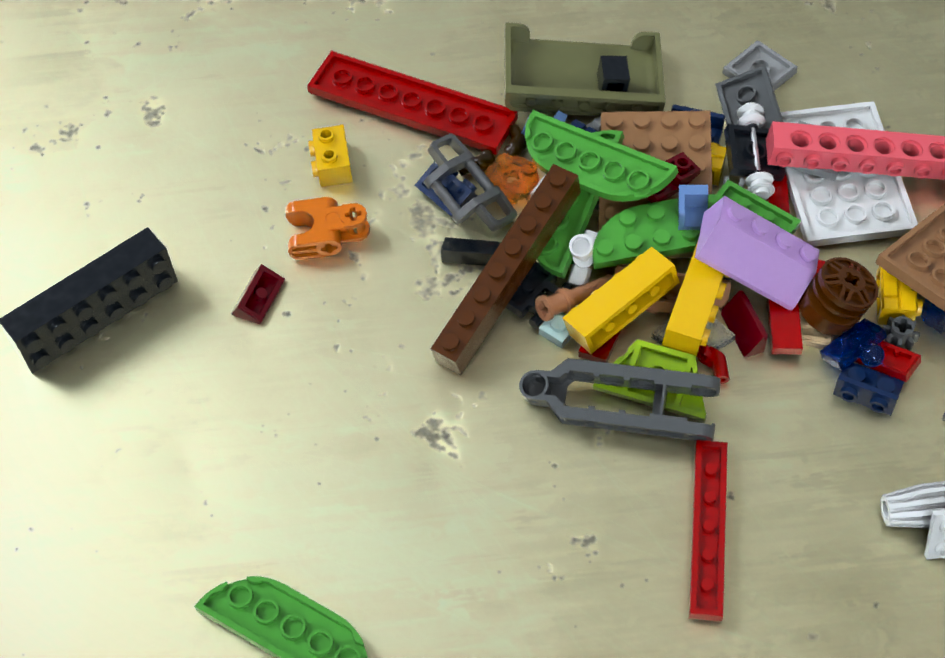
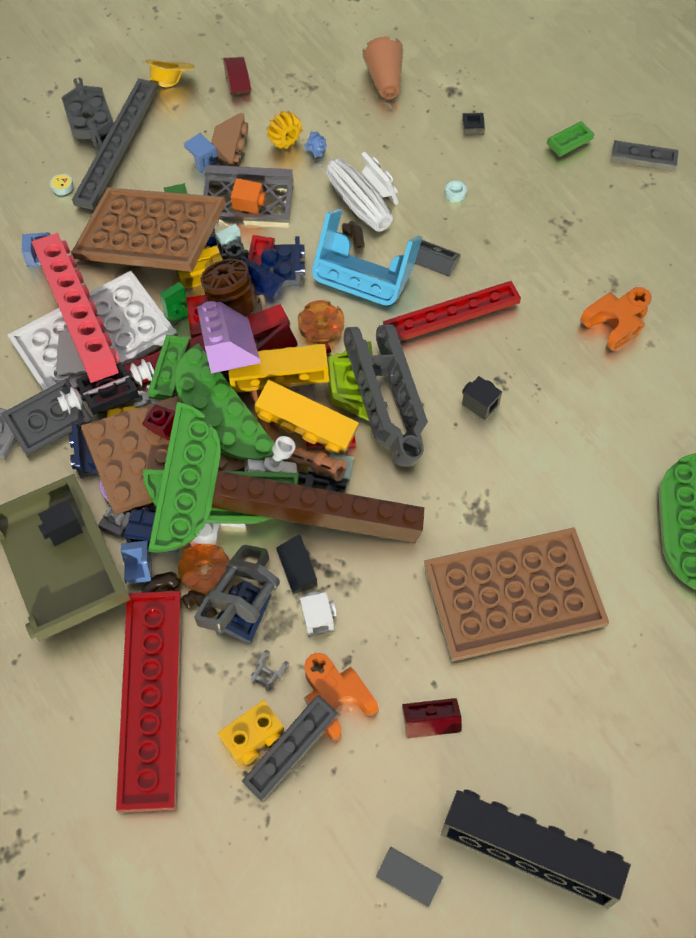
camera: 120 degrees left, 5 degrees up
medium blue panel [678,185,709,230] -> none
none -> green plate [160,282,188,326]
none -> light aqua plate [216,224,242,254]
none -> dark grey tile [242,695,340,802]
none -> light grey piece [251,650,289,691]
none -> clear orange plate [298,300,345,344]
none -> white brick [300,592,337,637]
none -> medium azure windscreen [312,209,422,306]
none -> dark brown arm [342,221,365,249]
none -> dark grey slope [376,847,443,908]
none -> dark grey slope [415,240,461,276]
none -> medium nougat plate [424,527,609,662]
none -> light aqua tile [445,180,467,202]
none -> black brick [462,376,502,420]

